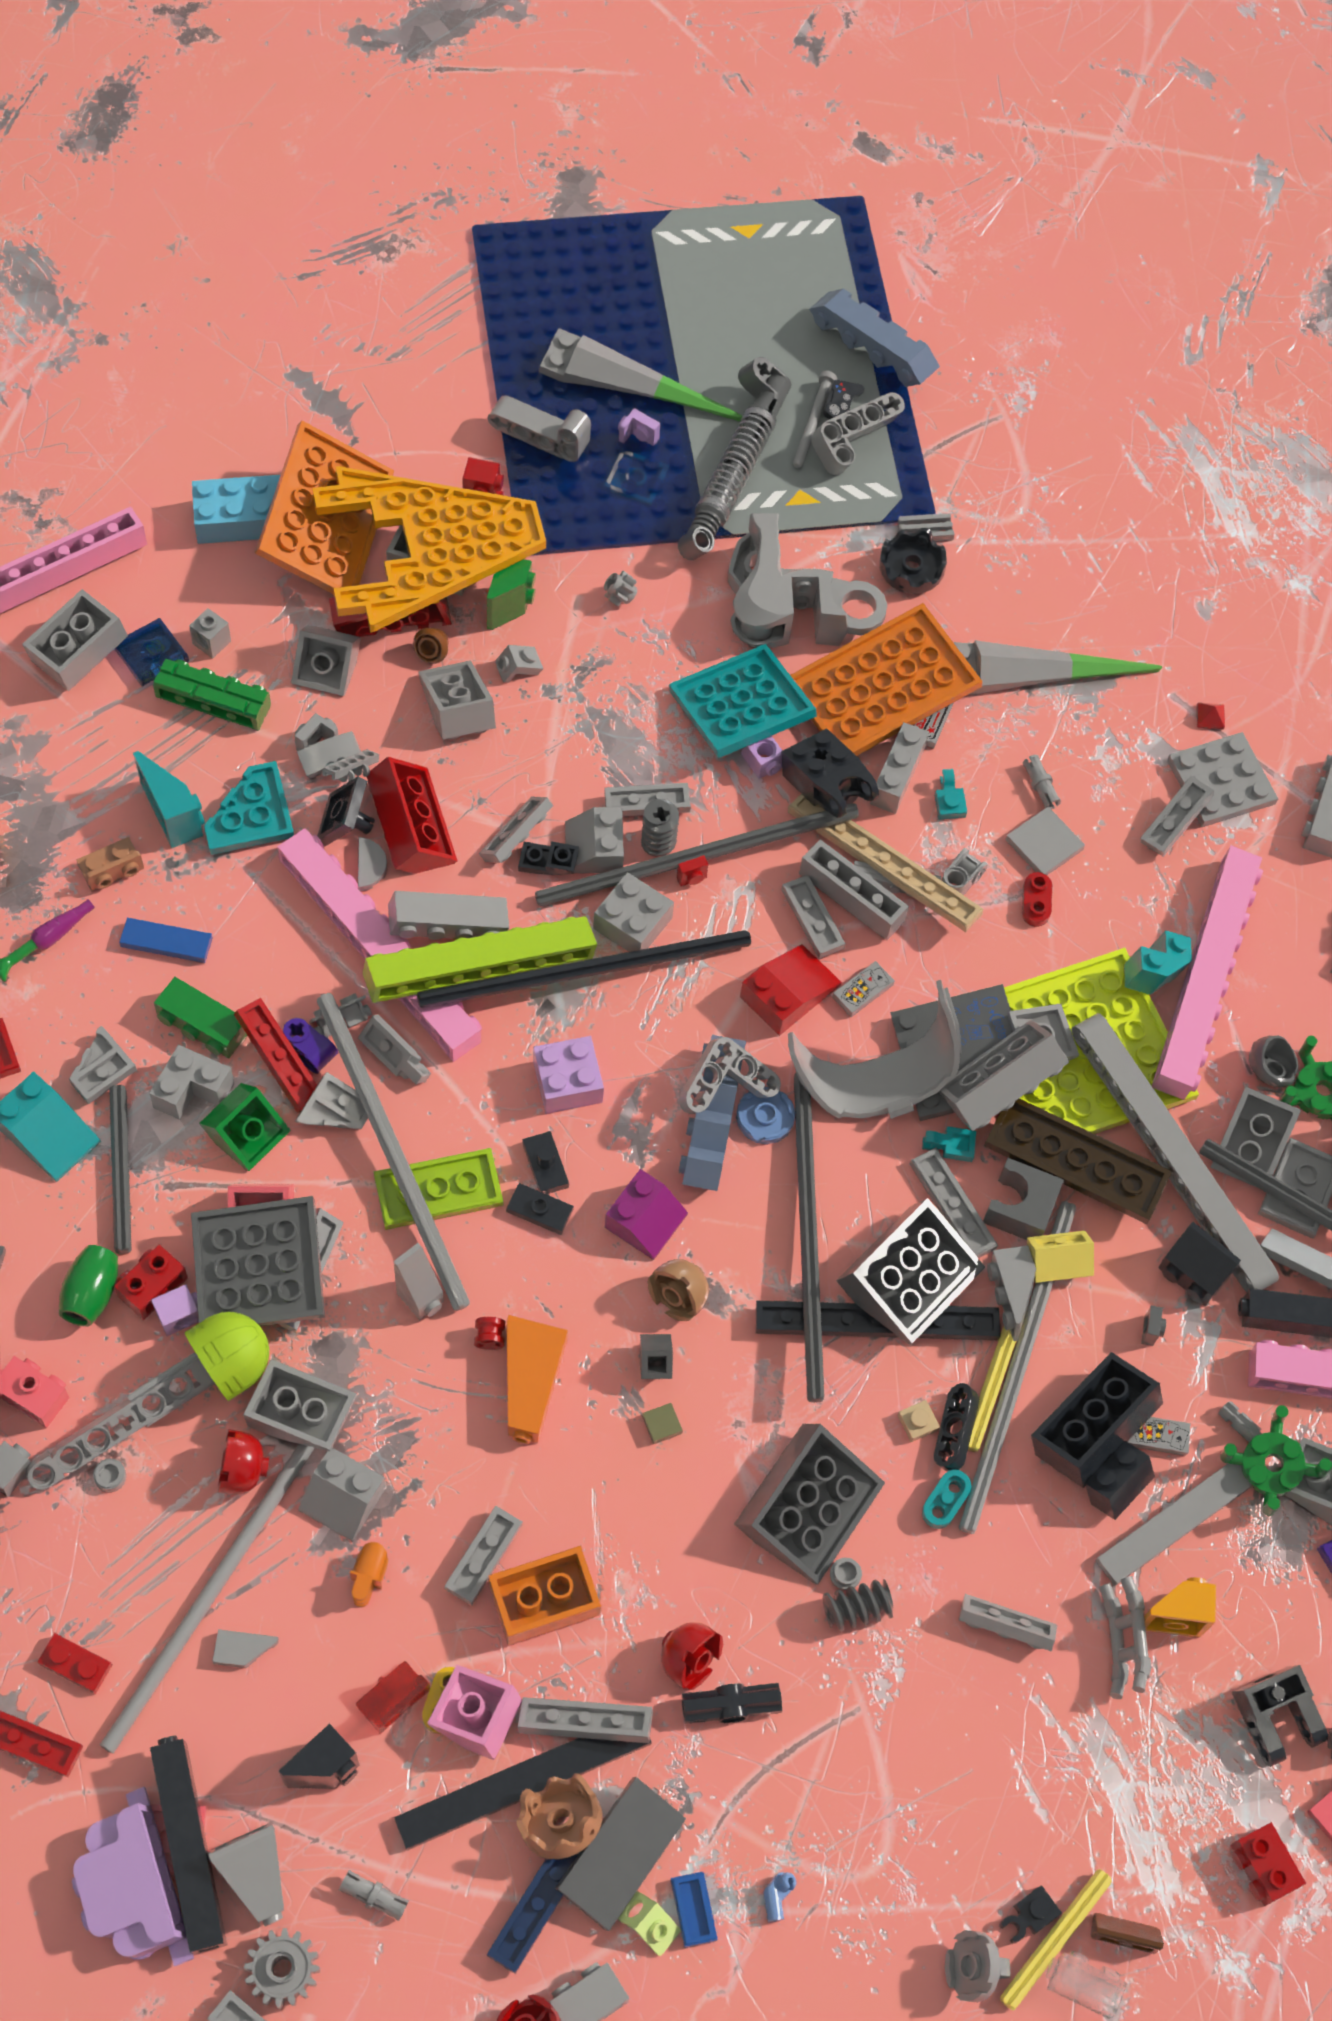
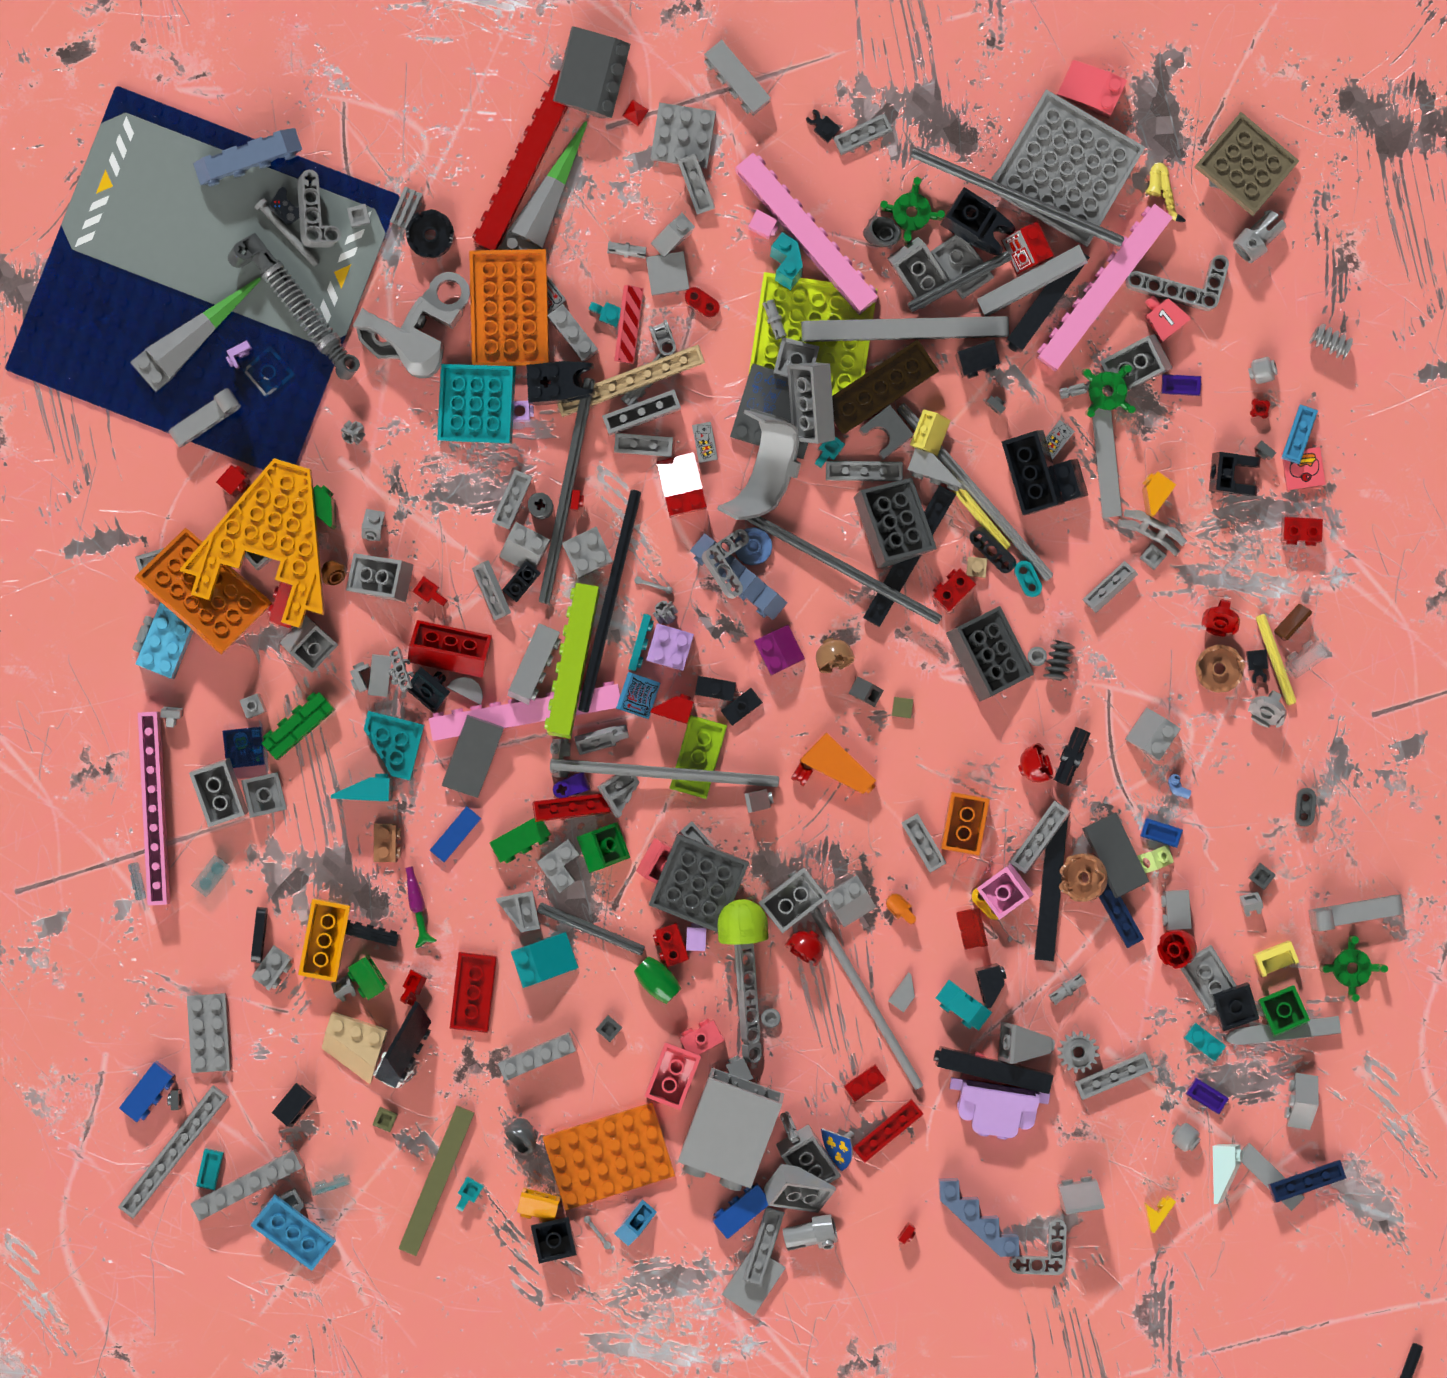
camera: 60 degrees left, 25 degrees up
none -> light grey tile [160,706,183,728]
none -> light grey slope [241,772,287,818]
none -> light grey plate [347,204,371,228]
none -> red plate [412,576,448,607]
none -> dark grey tile [442,715,504,798]
none -> red brick [472,70,568,250]
none -> dark grey slope [553,26,631,118]
none -> coral tile [614,285,644,364]
none -> dark azure tile [616,672,660,719]
none -> teal plate [628,614,654,672]
none -> light grey hinge [634,576,673,594]
none -> red slope [650,694,694,724]
none -> light grey slope [651,213,695,257]
none -> light grey gear [653,601,678,624]
none -> bright pink brick [748,209,779,239]
none -> light grey pin [763,299,787,340]
none -> red brick [932,568,976,612]
none -> teal brick [936,980,992,1031]
none -> light grey slope [1125,707,1181,761]
none -> light grey tile [1140,543,1167,570]
none -> nougat plate [1195,644,1245,693]
none -> red tile [1201,599,1240,637]

